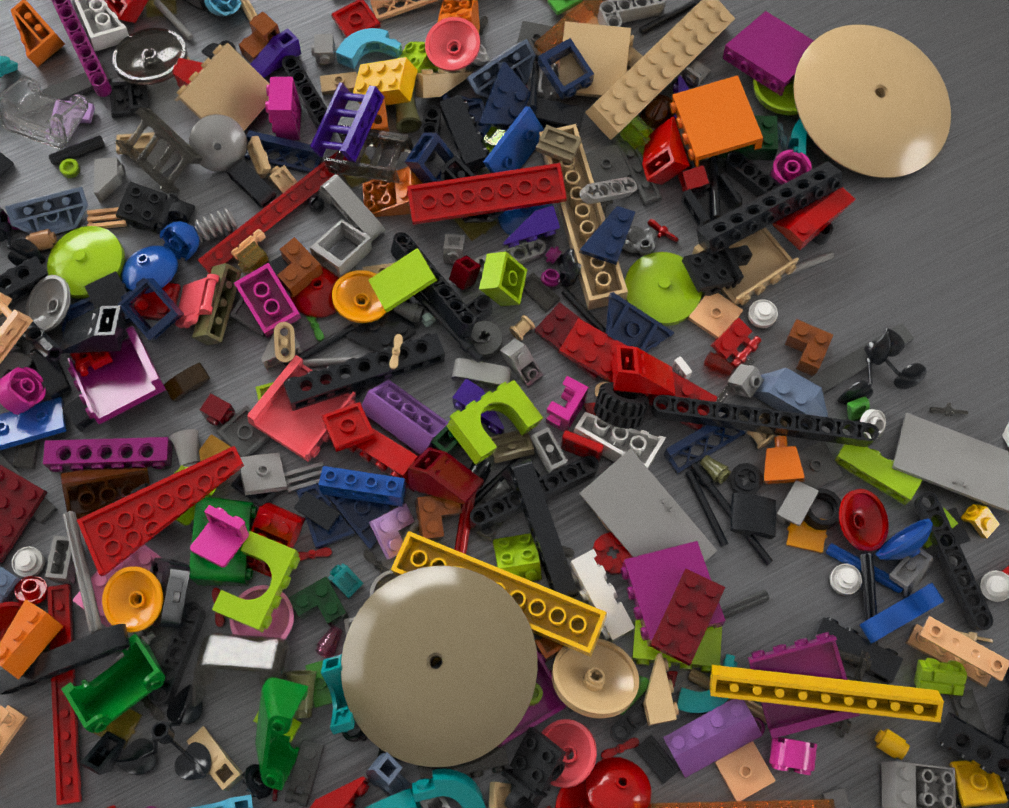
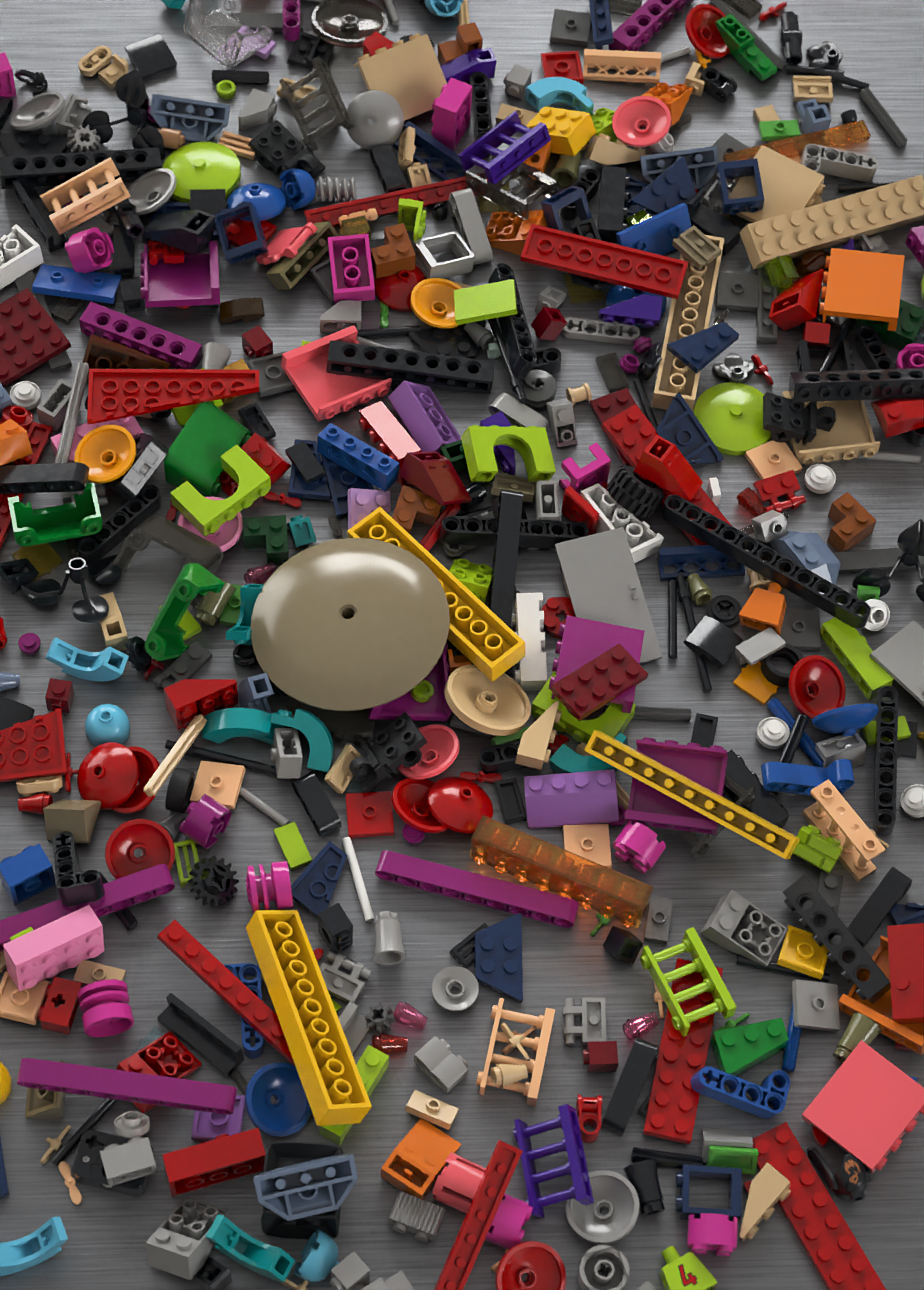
camera: 20 degrees right, 10 degrees down
dark pink bracket [190,505,249,568] -> none
light grey plate [240,452,287,496] -> none
tan plate [274,322,295,362] -> none
light grey tile [284,461,324,494] -> none
red plate [321,402,375,452] -> none
tan piece [389,334,403,370] -> none
lime brick [479,252,527,306] -> none
light grey beam [580,177,637,204] -> none
yellow brick [874,728,910,760] -> none
none -> lime bracket [398,198,427,242]
none -> black tile [691,713,718,748]

